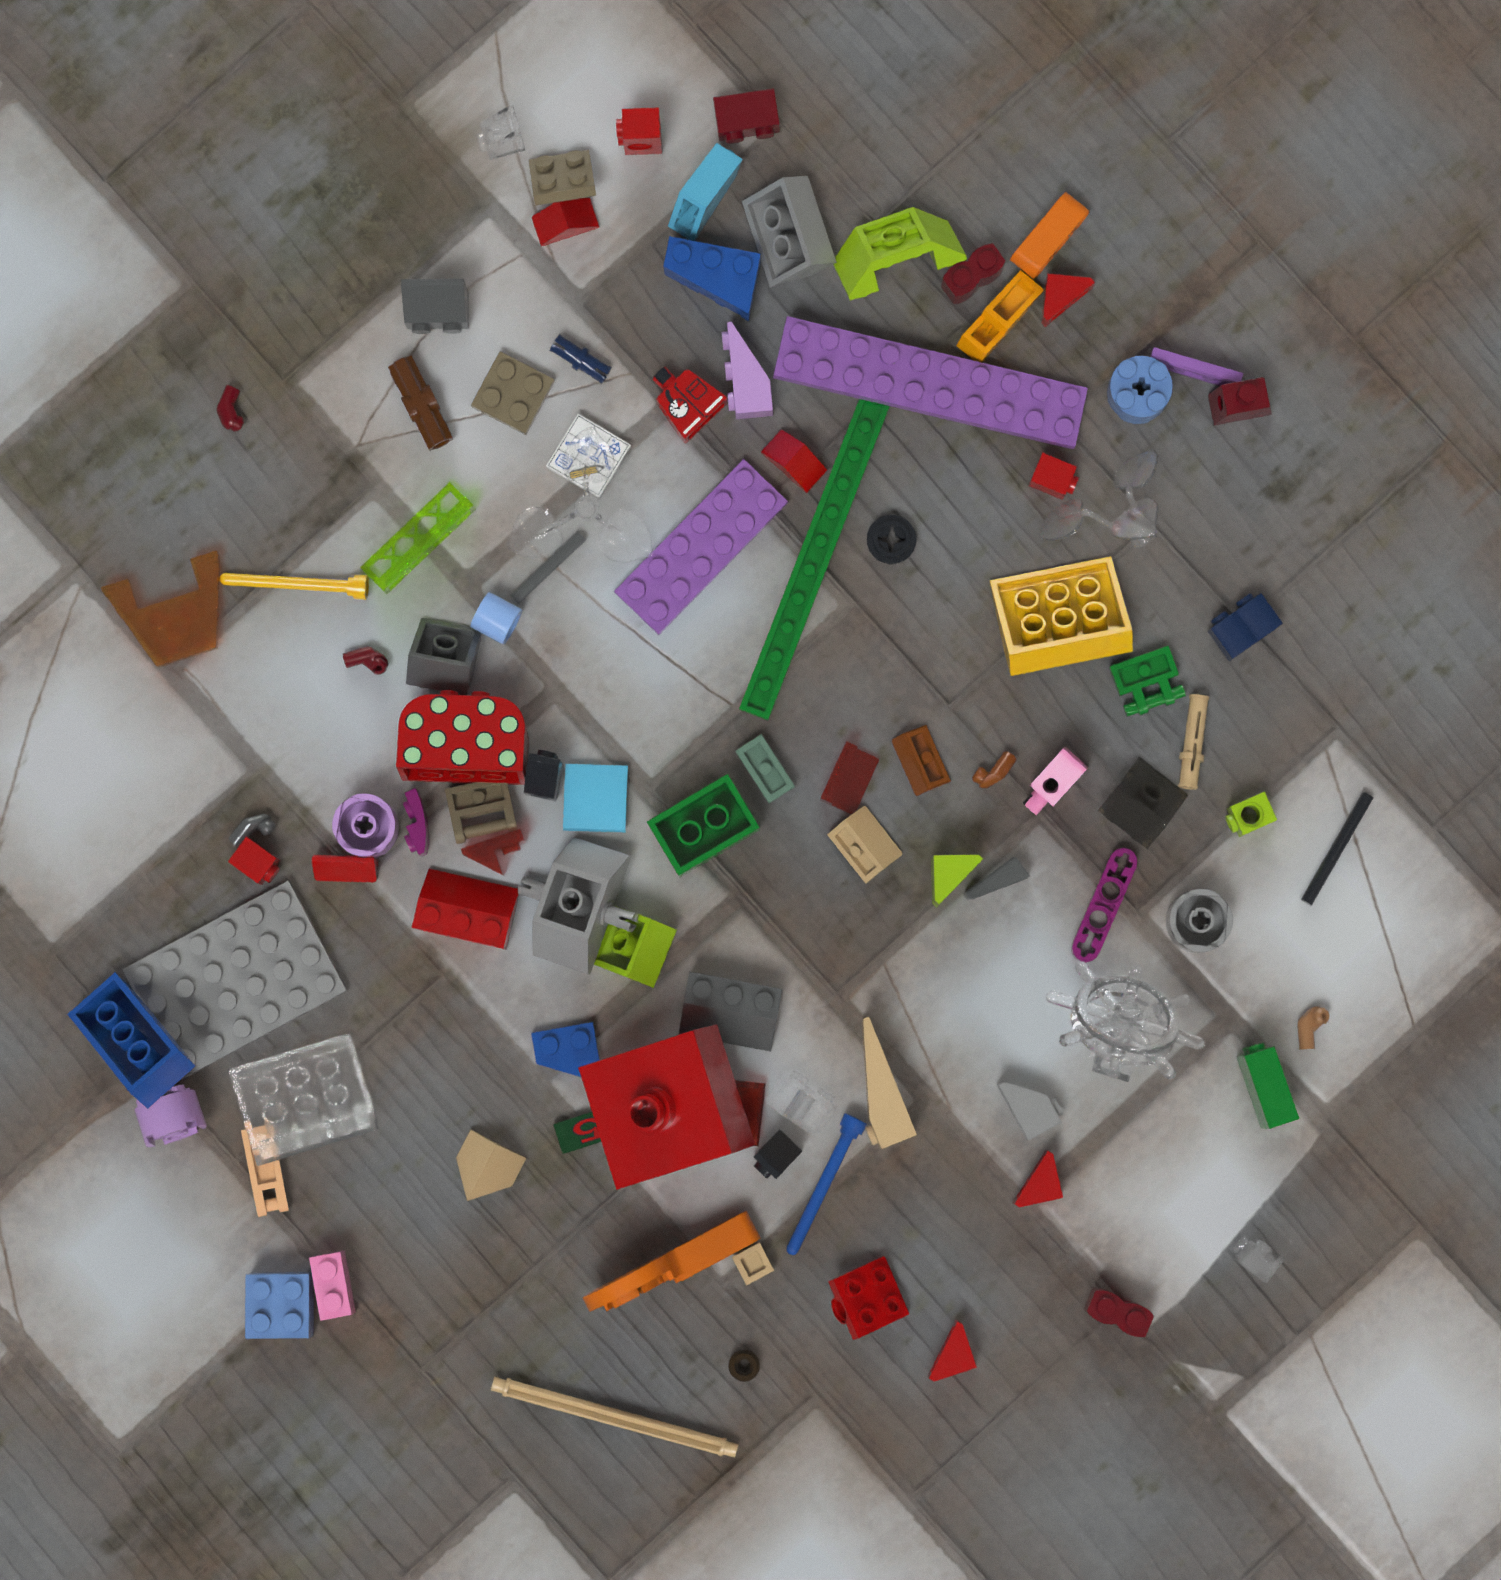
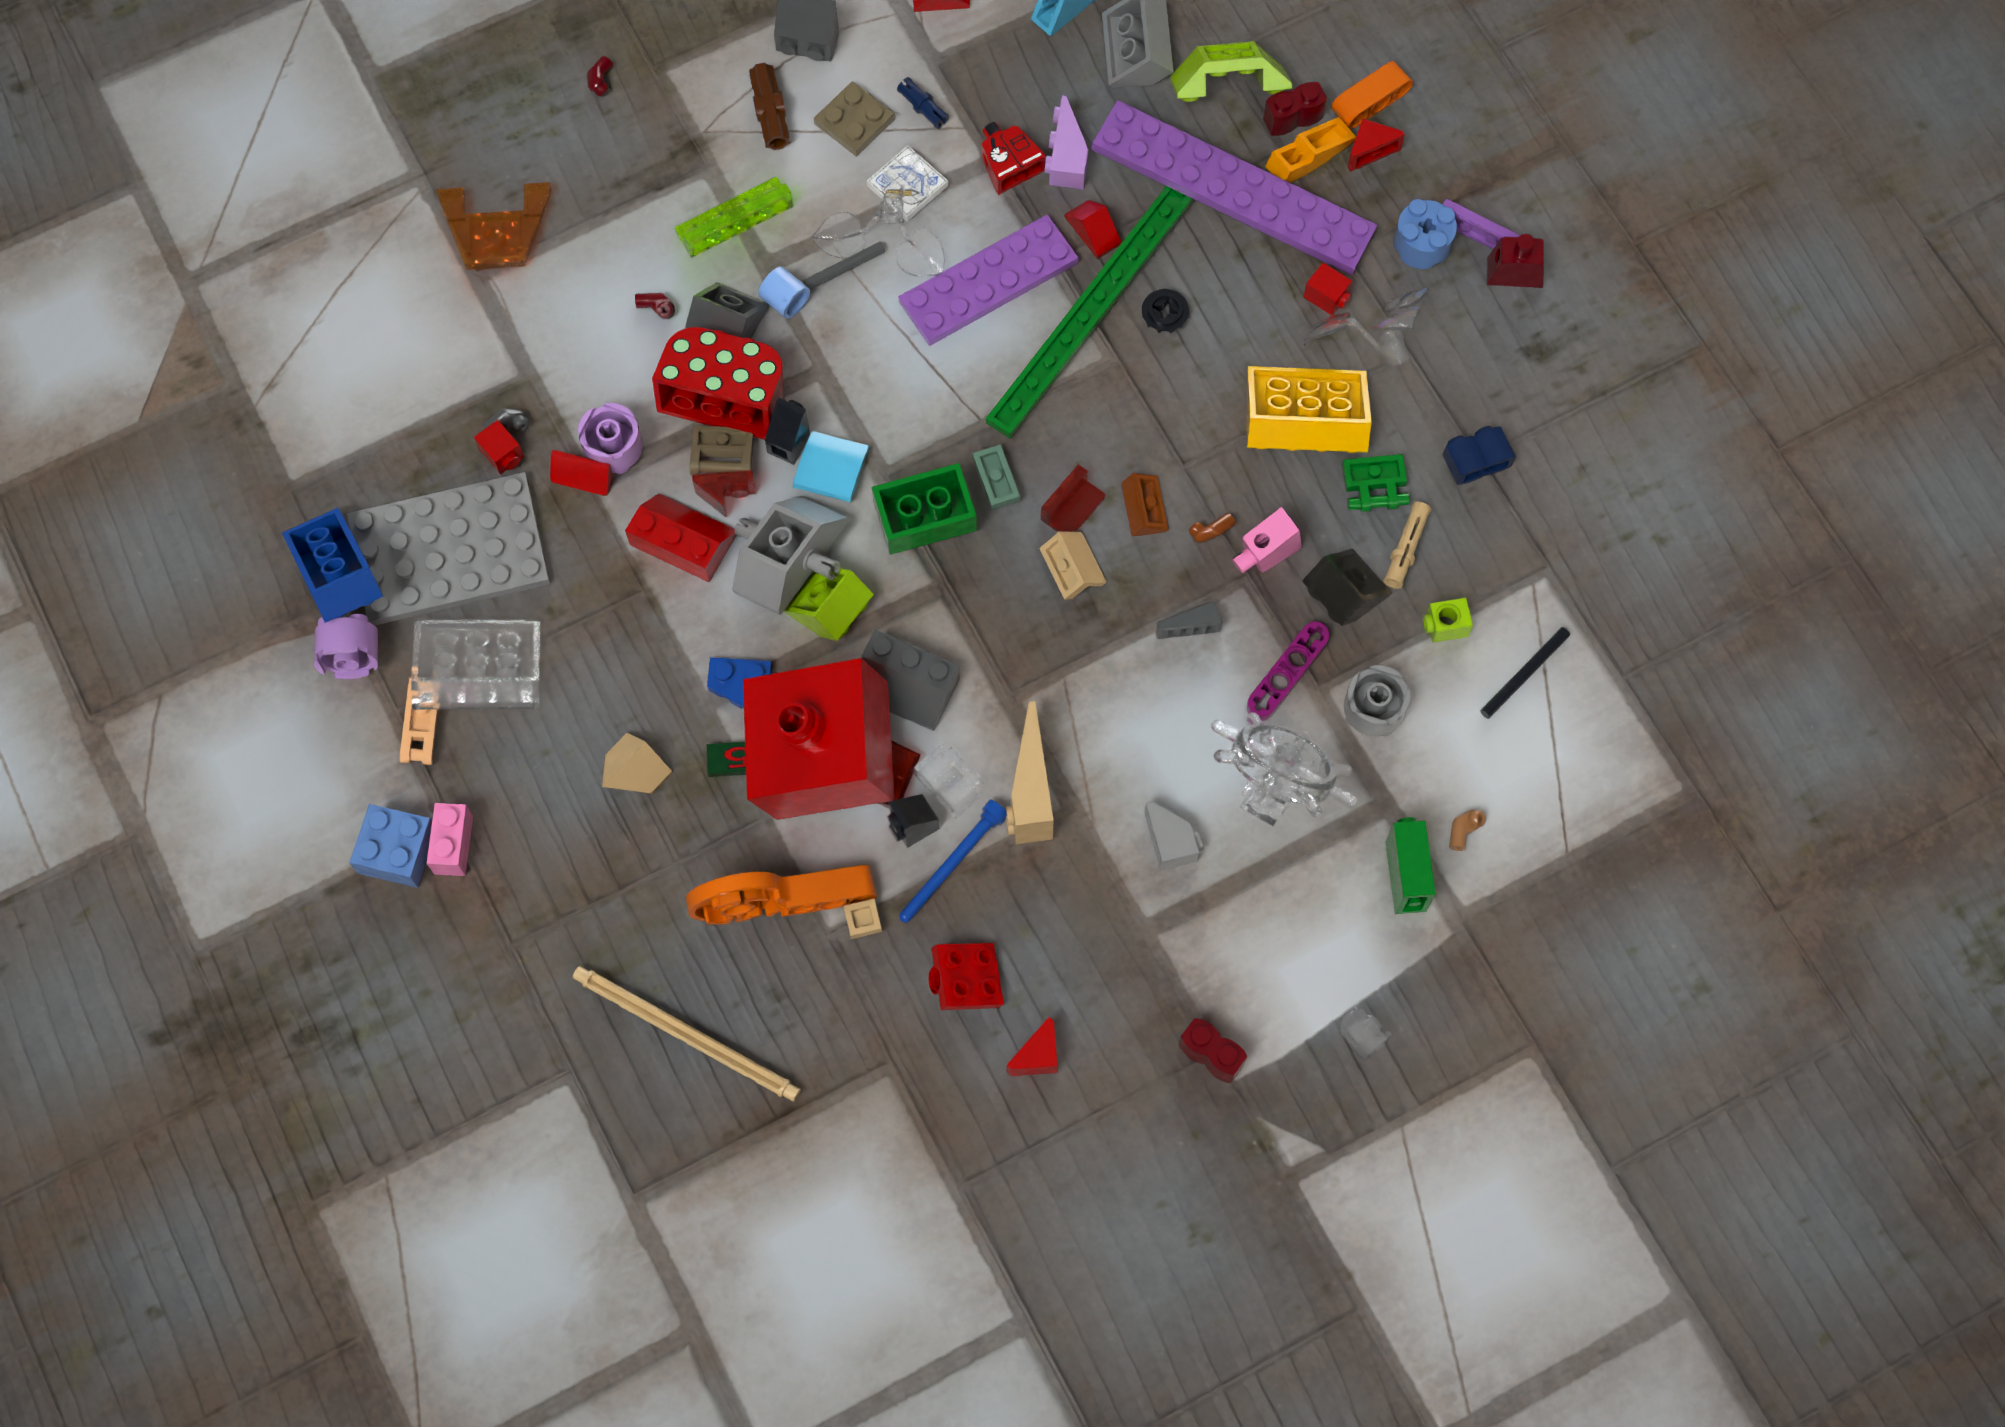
camera: 10 degrees right, 15 degrees down
yellow piece [219,573,369,600] -> none
magenta slope [403,788,429,857] -> none
blue wedge [663,236,761,321] -> none
dark brown plate [728,1350,760,1382] -> none
lime slope [931,855,983,908] -> none
red slope [1012,1150,1063,1208] -> none

